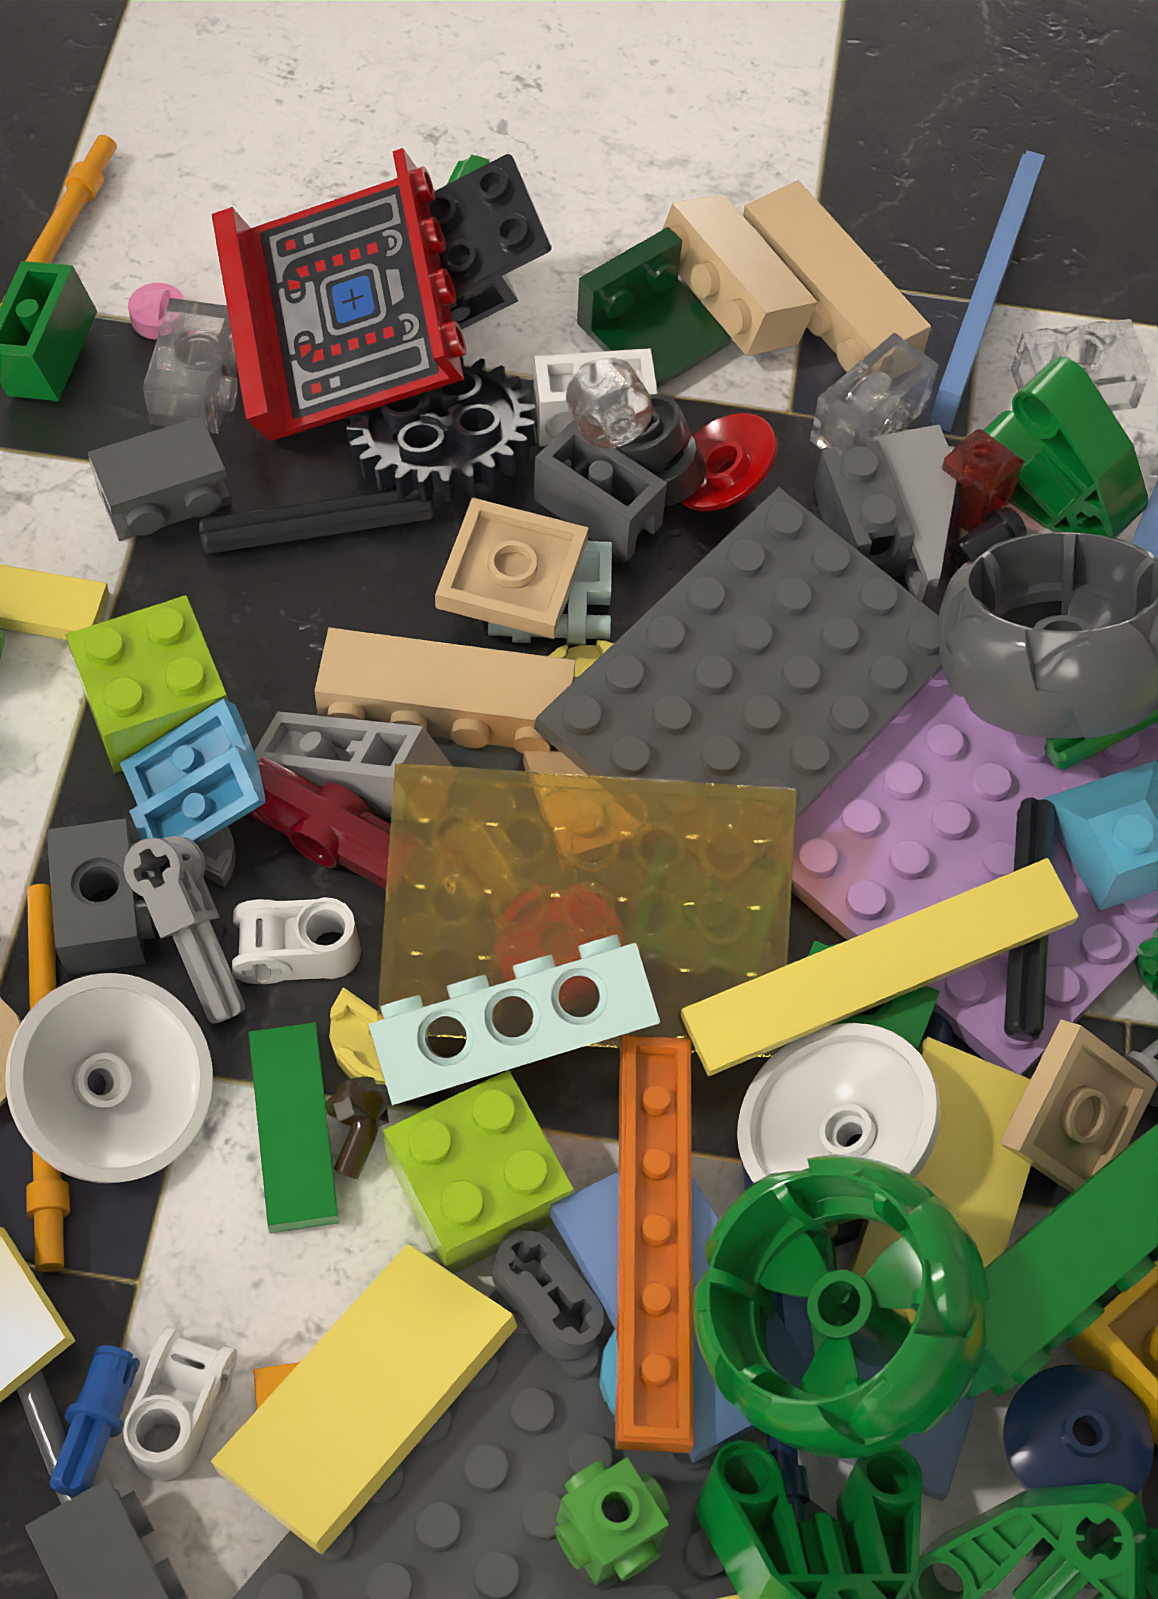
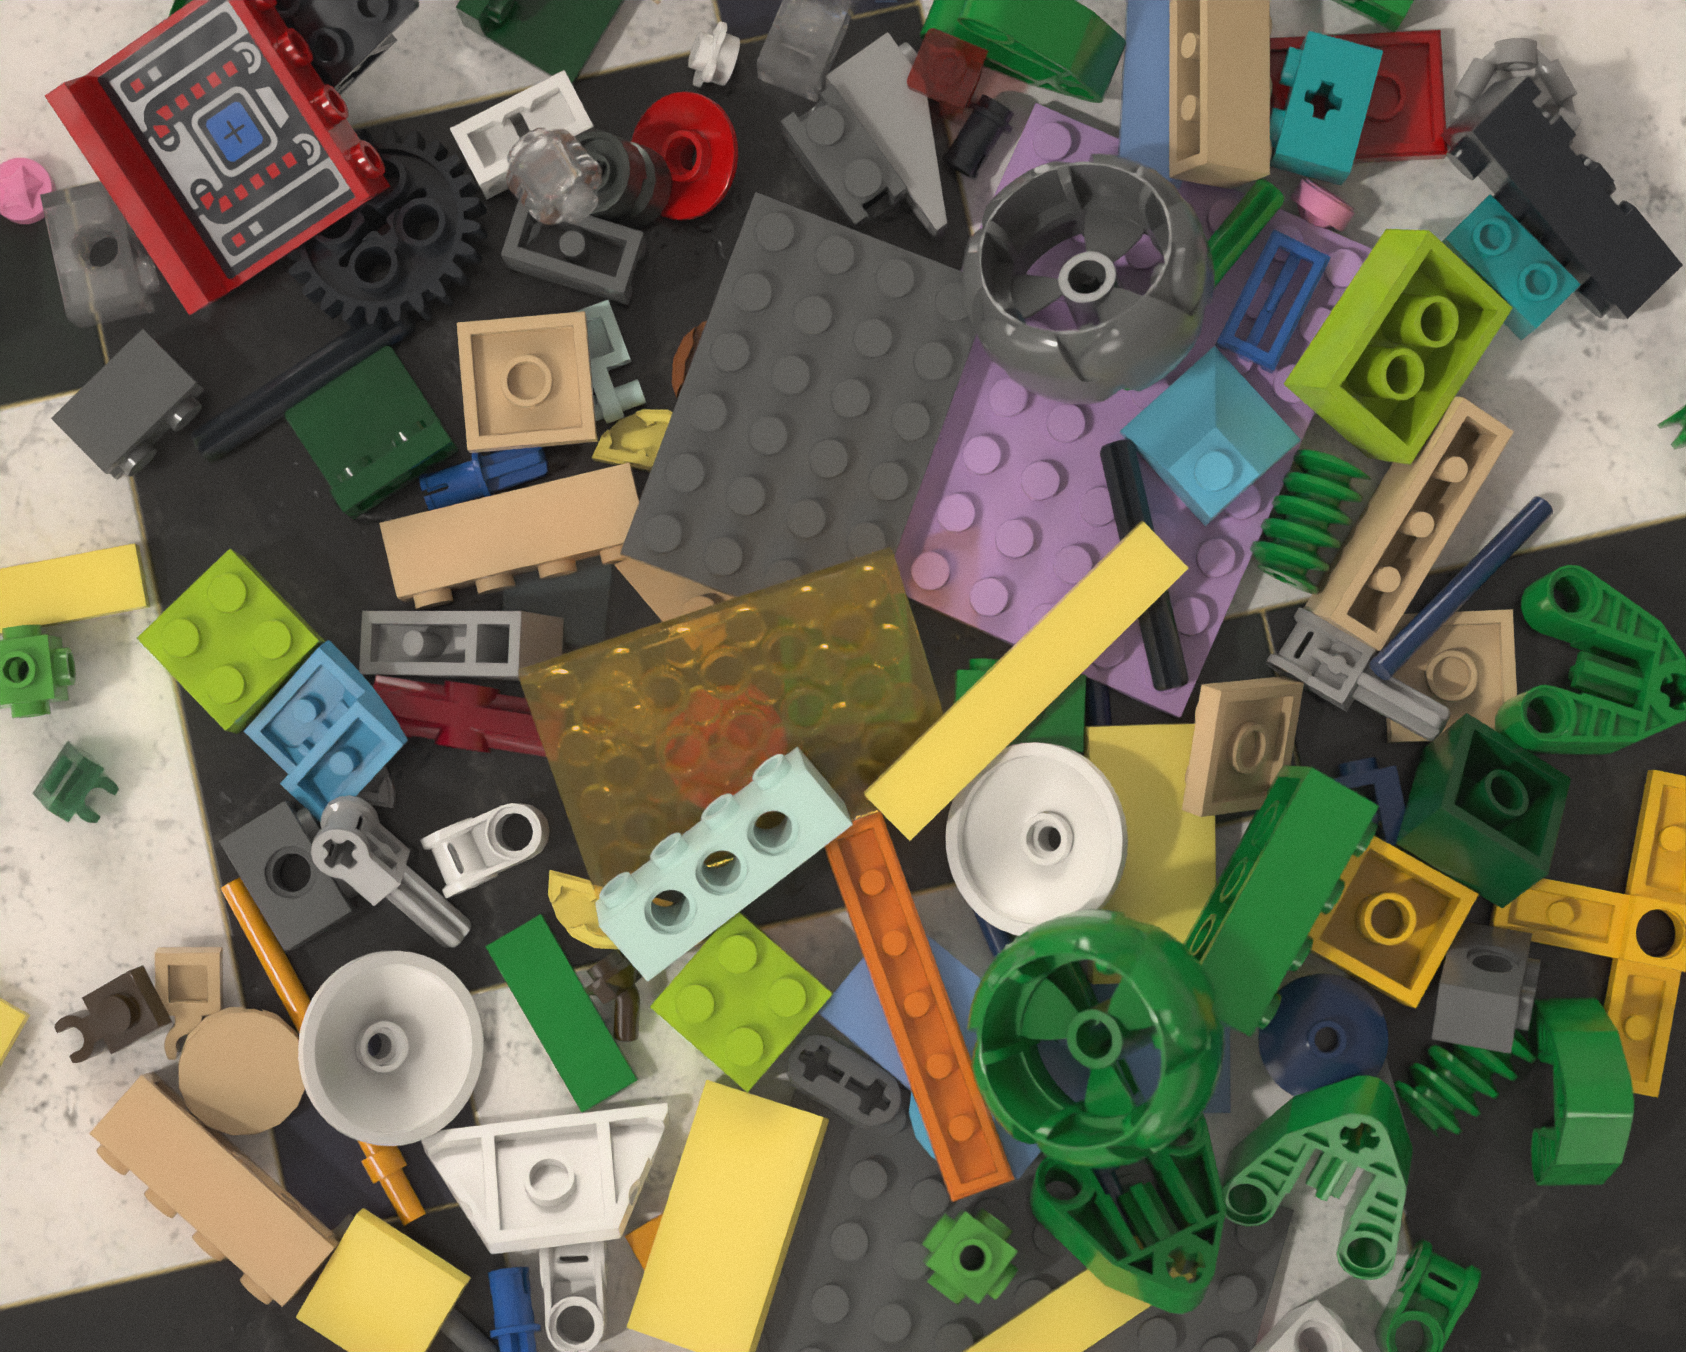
camera: 20 degrees left, 25 degrees up
none -> dark green bracket [285,346,460,520]
none -> blue axle [419,447,549,510]
none -> white wing [421,1103,670,1254]
none -> white plate [688,21,740,88]

